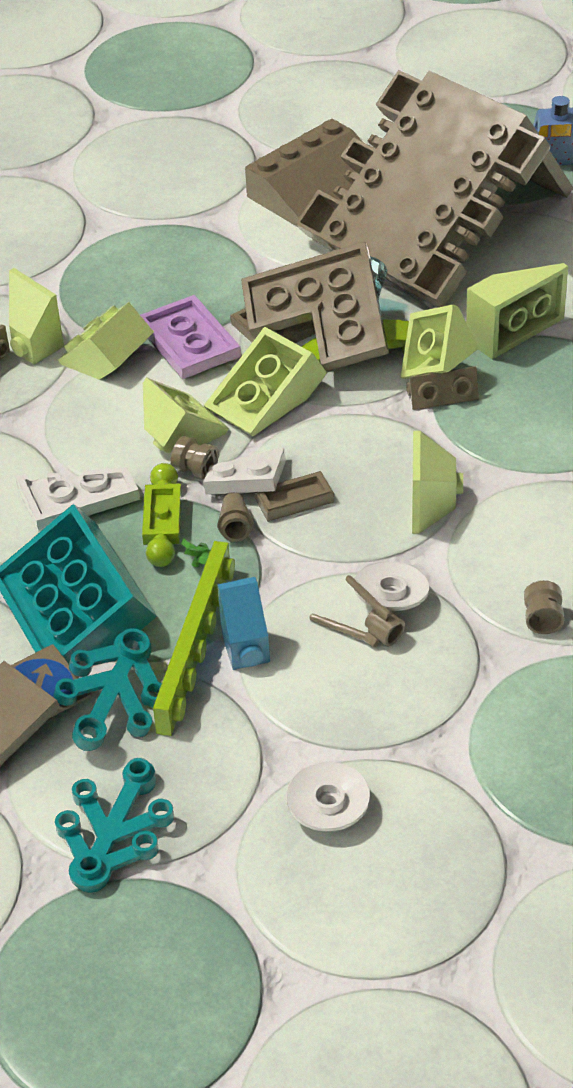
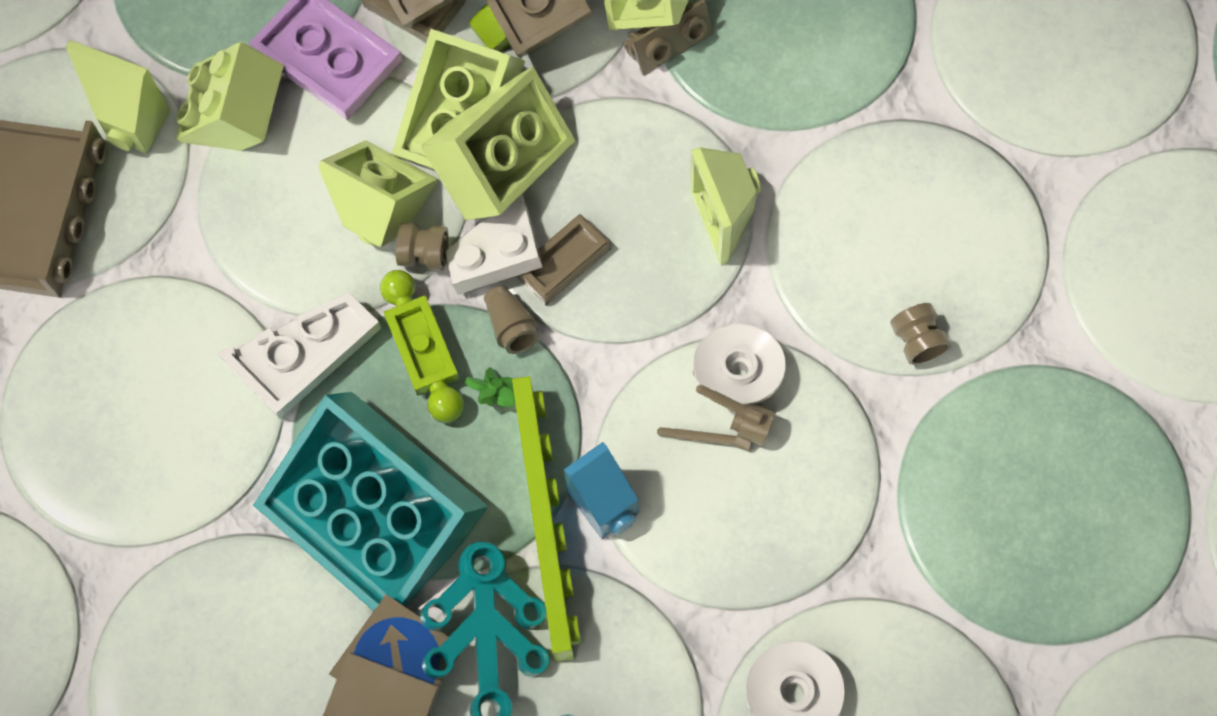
camera: 20 degrees left, 25 degrees up
none -> yellowish green slope [421,67,575,220]

